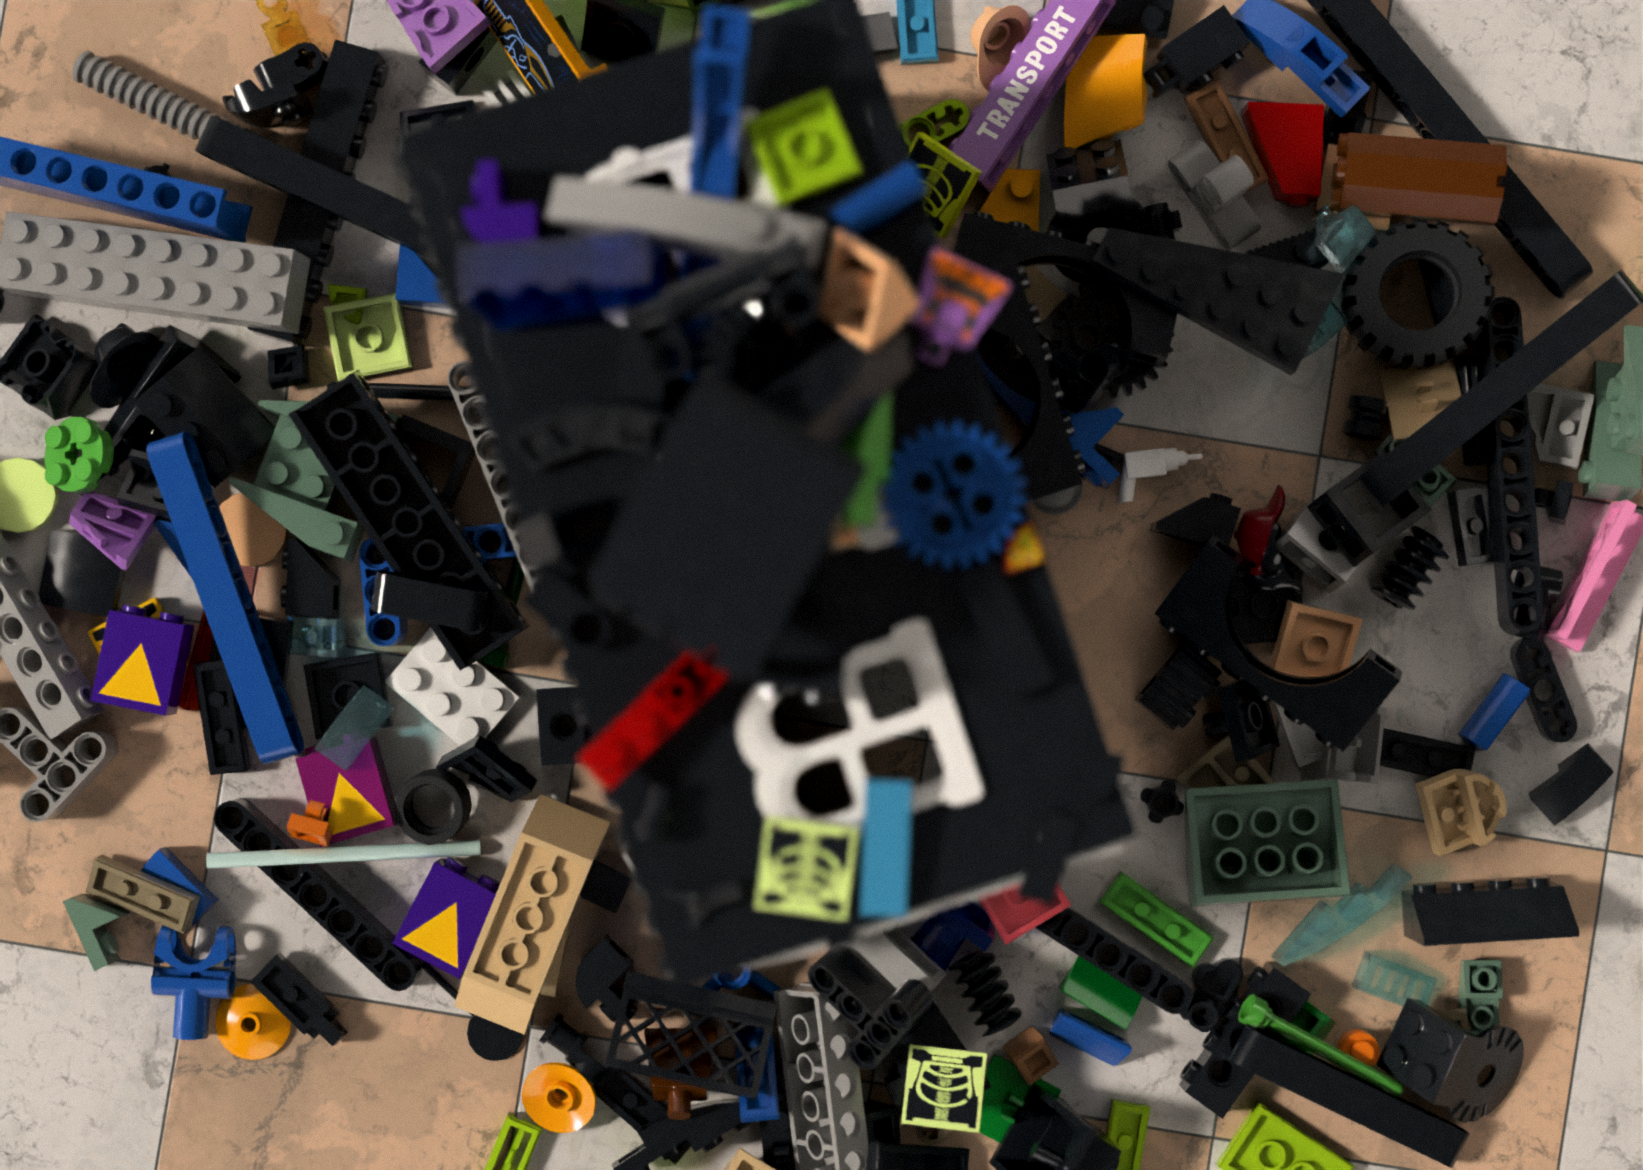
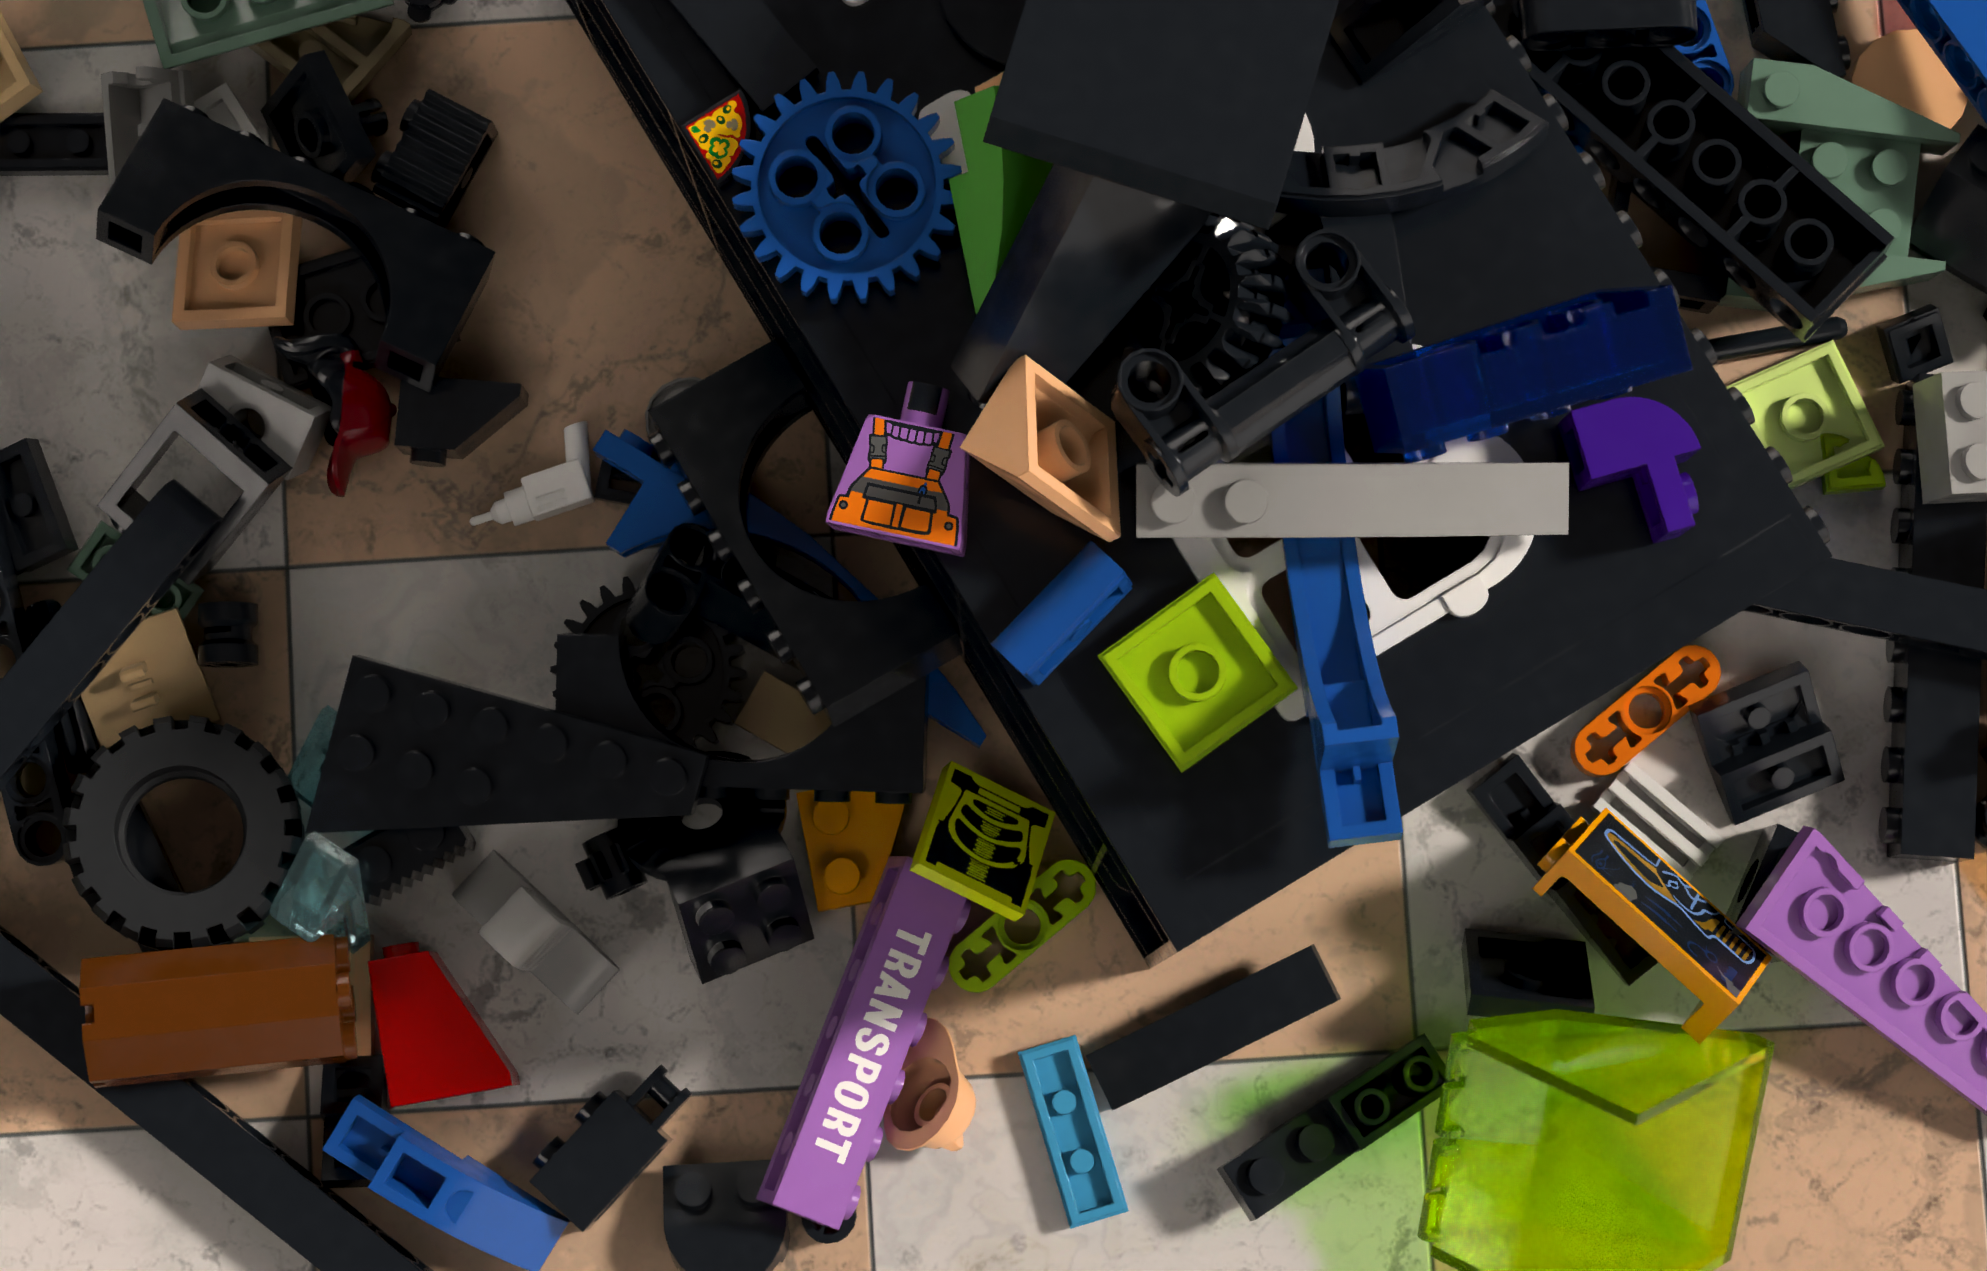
camera: 175 degrees right, 5 degrees down
light orange slope [1064,34,1149,149] -> none
medium nougat tile [1184,80,1270,194] -> none
black piece [1369,526,1450,610] -> none

